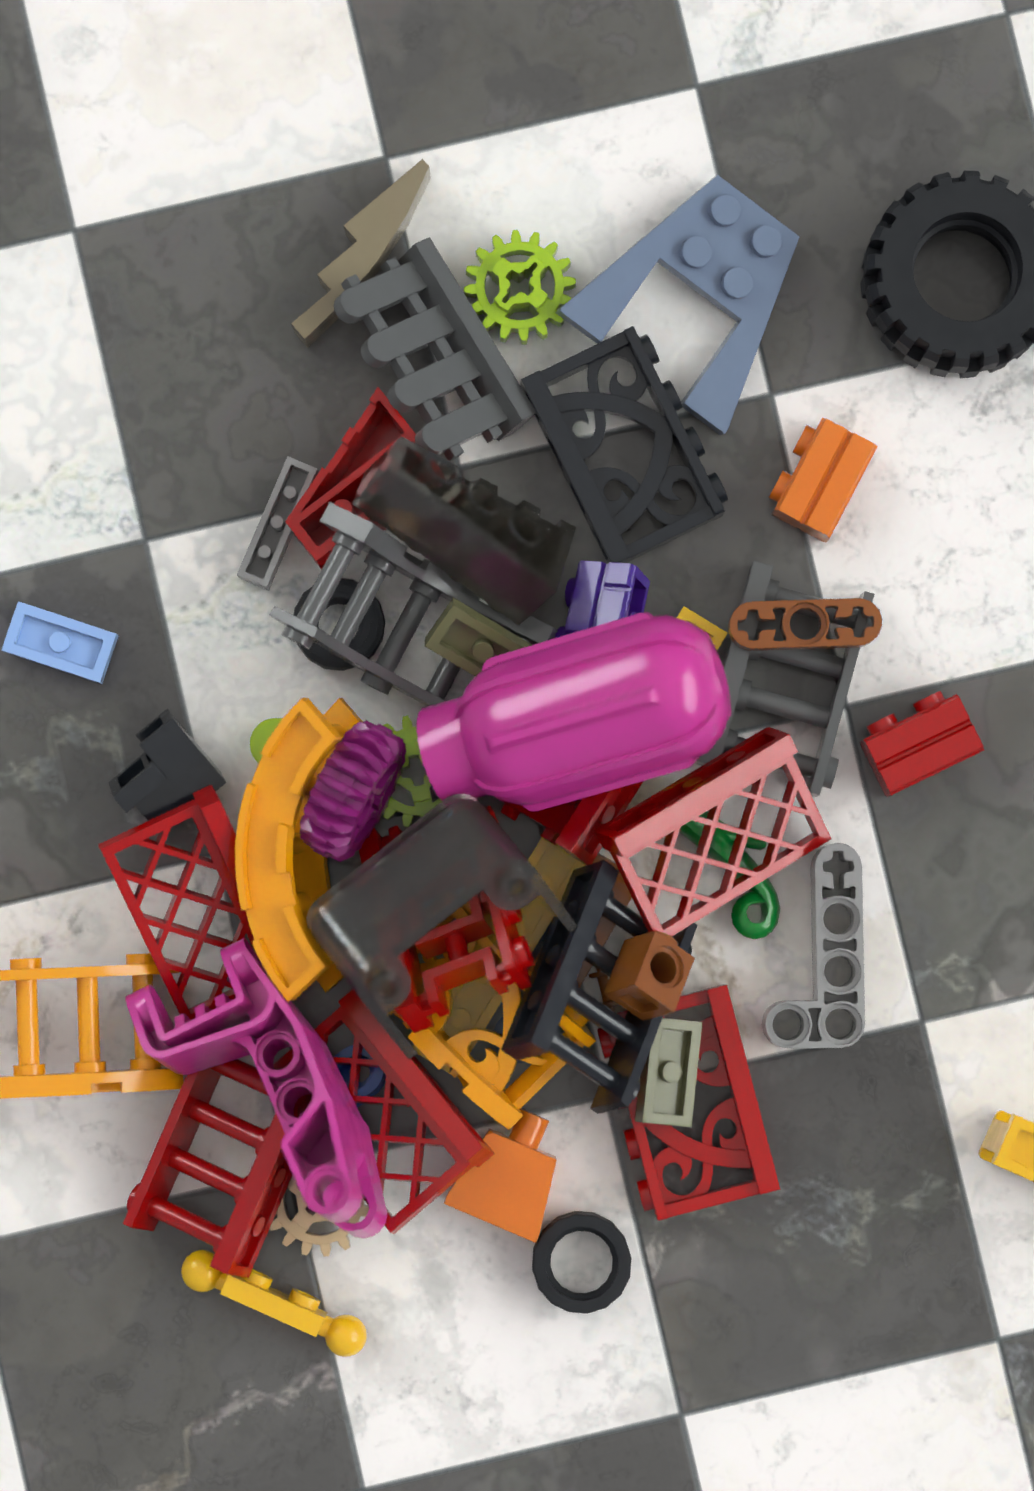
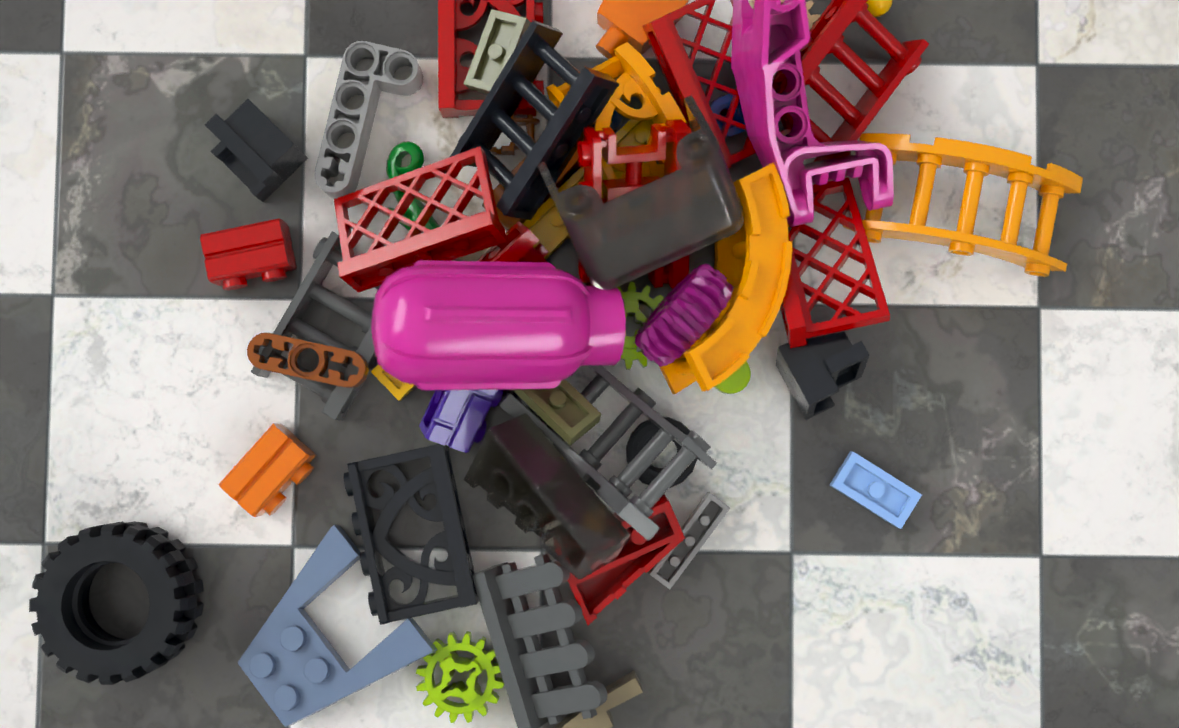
camera: 165 degrees left, 0 degrees up
dark orange brick [603,930,695,1021] -> none
none -> black plate [205,99,308,202]

